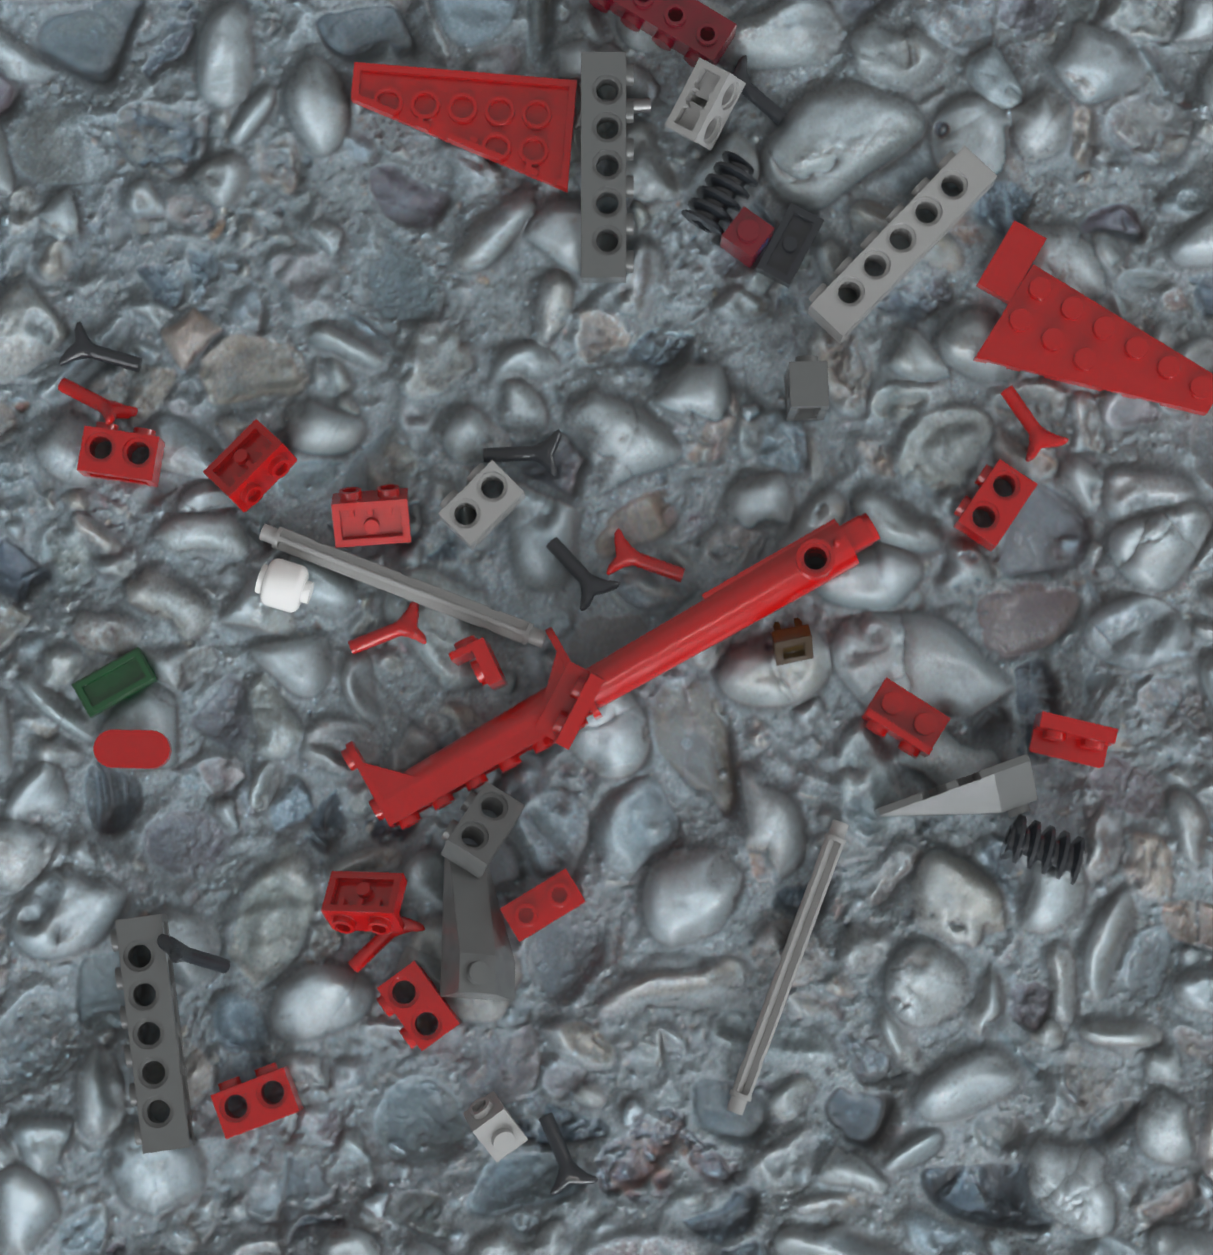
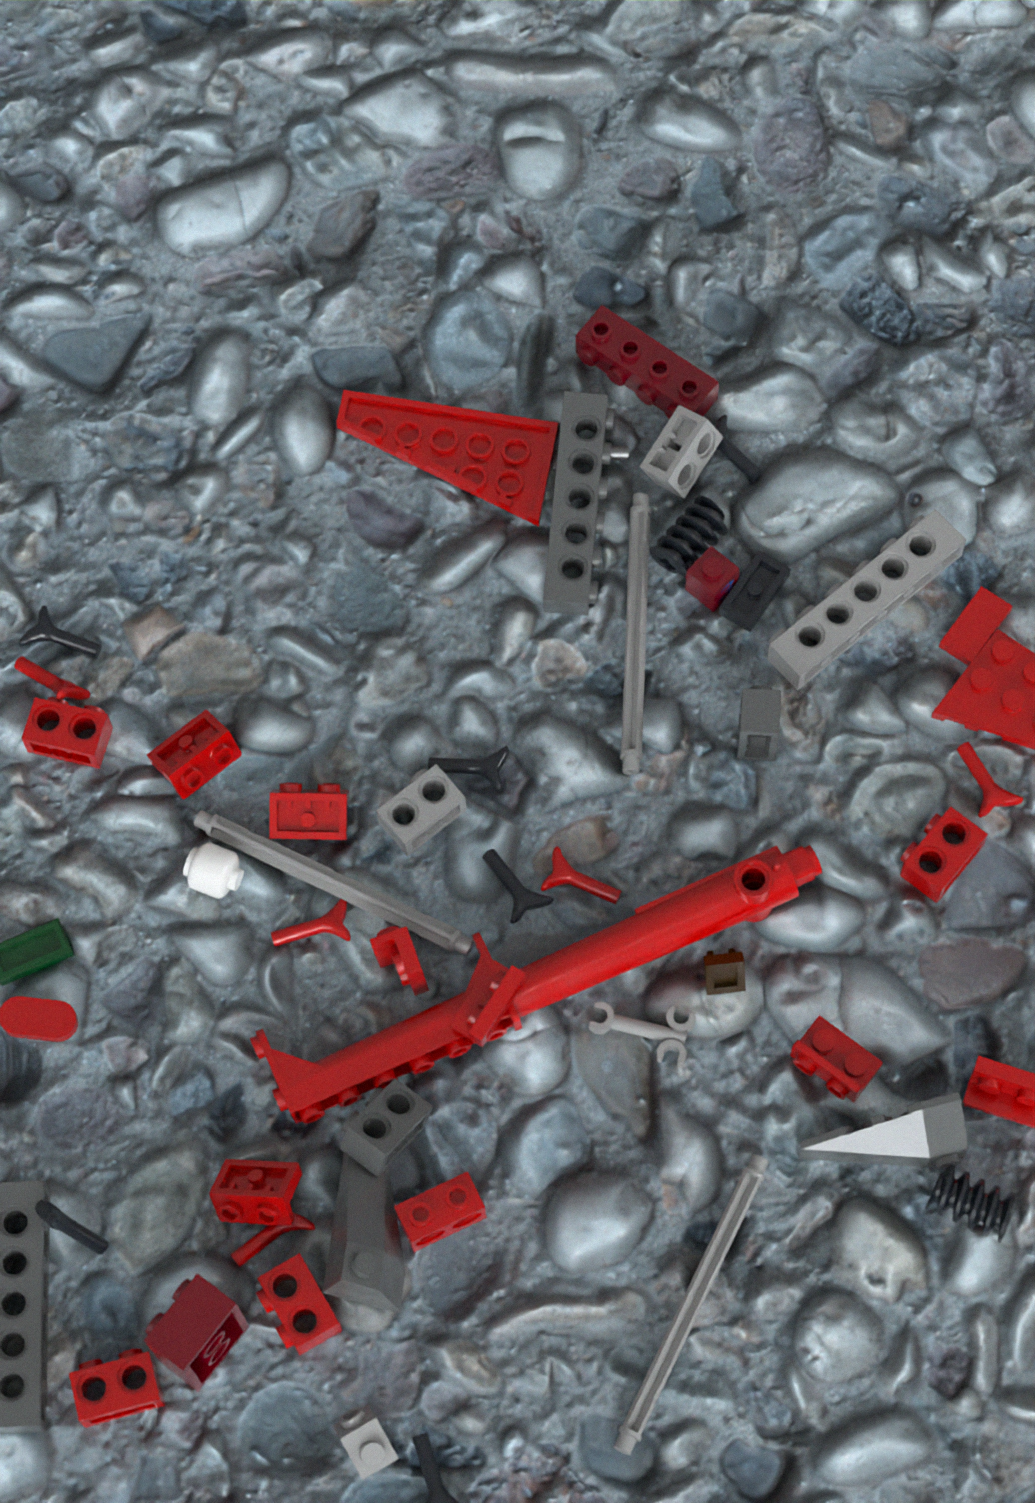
camera: 10 degrees right, 15 degrees down
none -> dark red brick [144,1273,250,1392]
none -> light grey bar [589,1001,696,1068]
none -> light grey piece [620,493,651,775]

